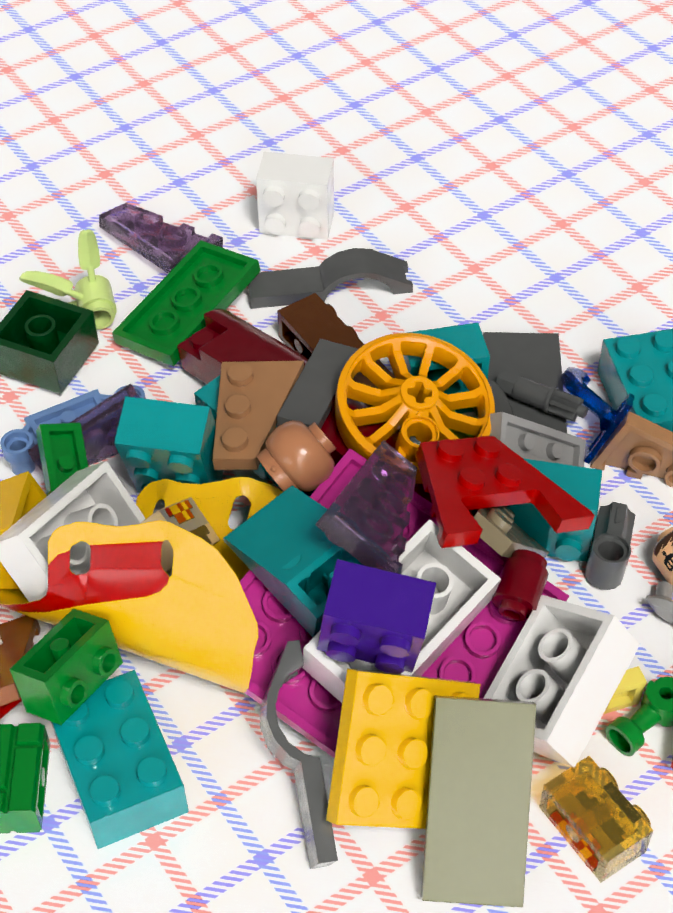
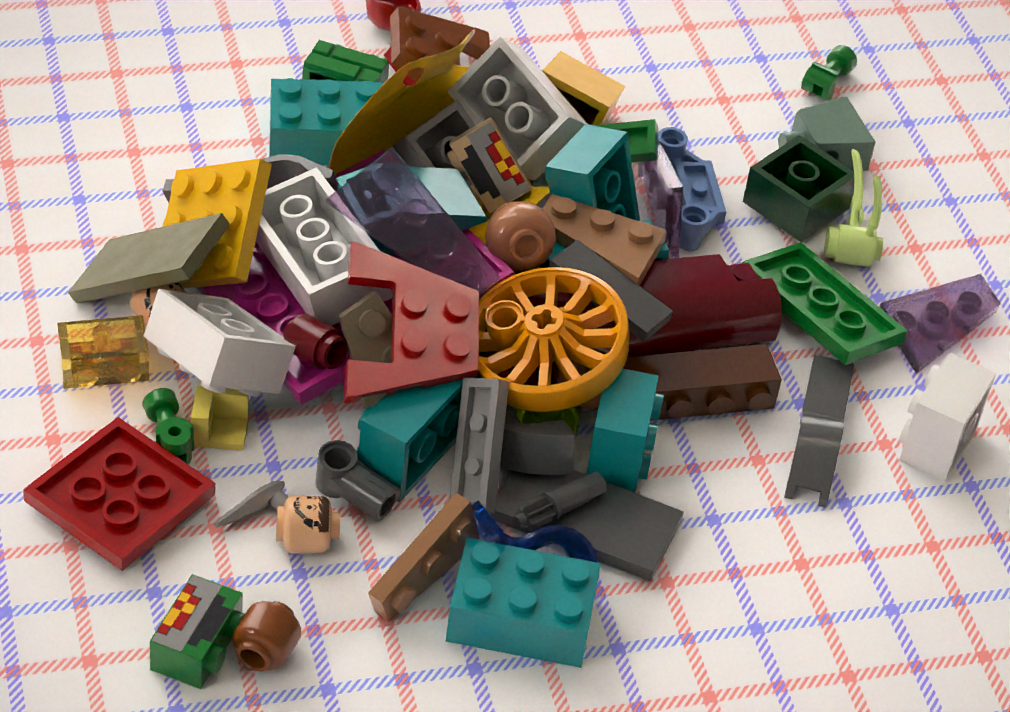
camera: 105 degrees right, 5 degrees down
green brick [9,609,123,725] -> none
dark purple brick [317,559,436,674] -> none

